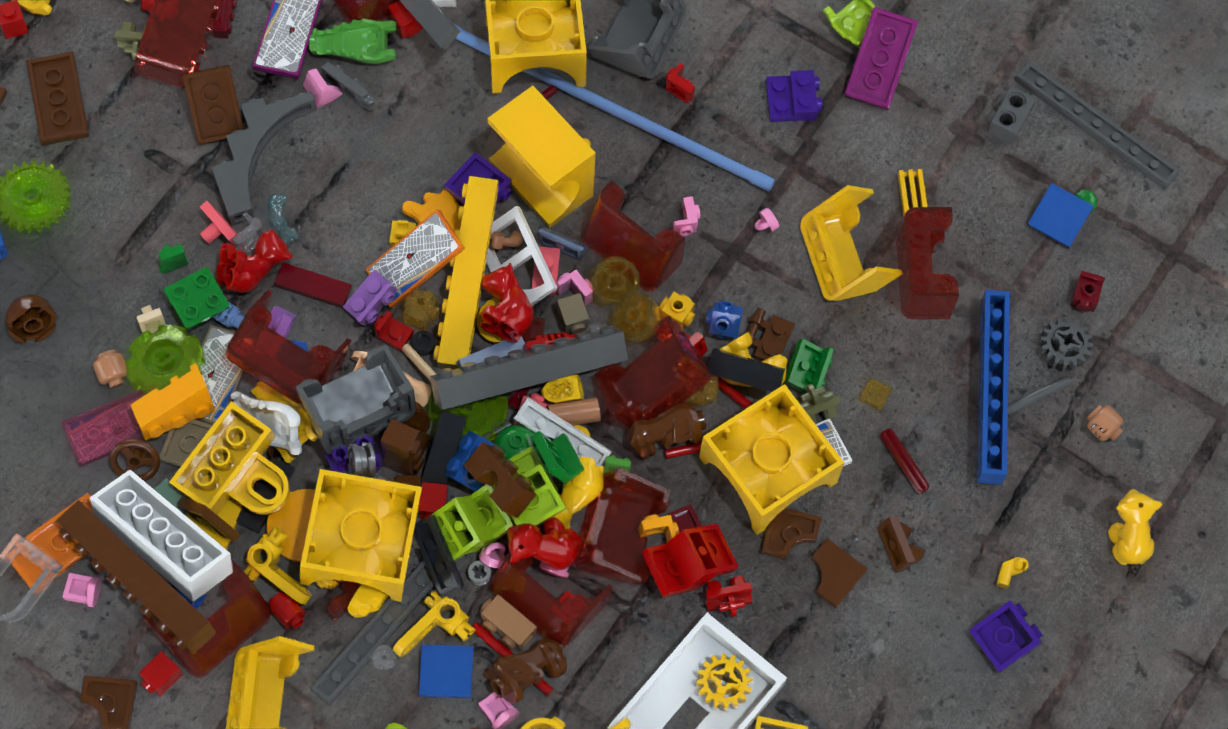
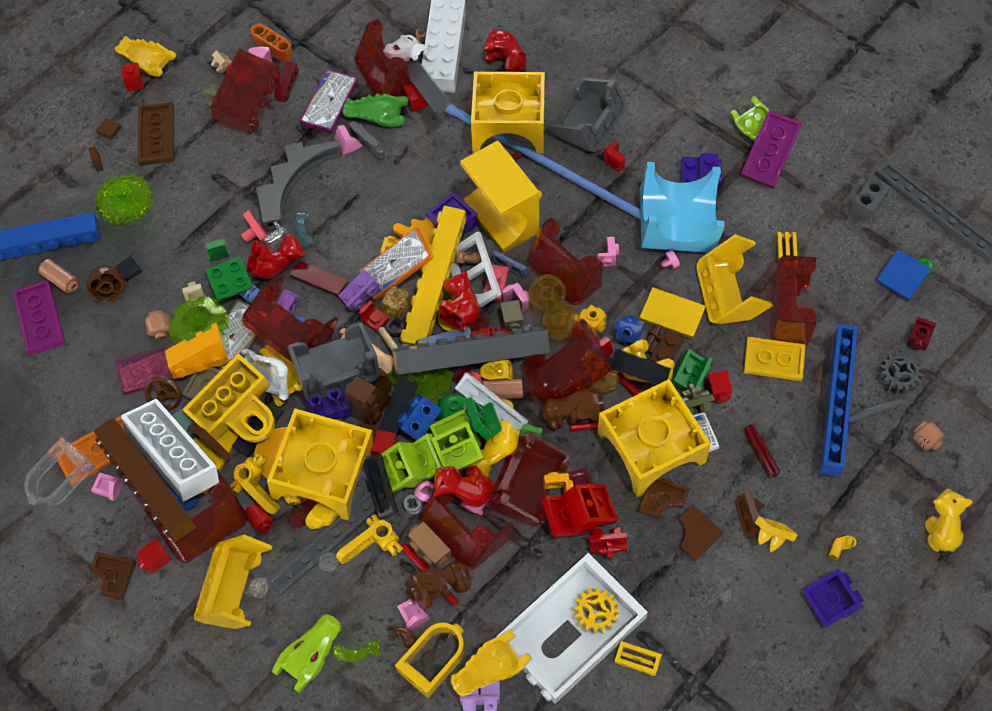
camera: 15 degrees right, 5 degrees down
reddish brown tile [182,64,244,145] -> none
flat silver wheel [347,442,376,478] -> none
blue tile [419,645,474,699] -> none
reddish brown arch [464,442,537,518] -> none
clear yellow tile [859,378,893,411] -> none
none -> black tile [116,257,142,282]
none -> clear plate [245,575,268,598]
none -> yellow tile [639,287,706,340]
none -> medium azure piece [640,162,725,253]
none -> red brick [706,370,733,403]
none -> yellow tile [744,337,805,381]
none -> yellow tile [755,516,798,552]

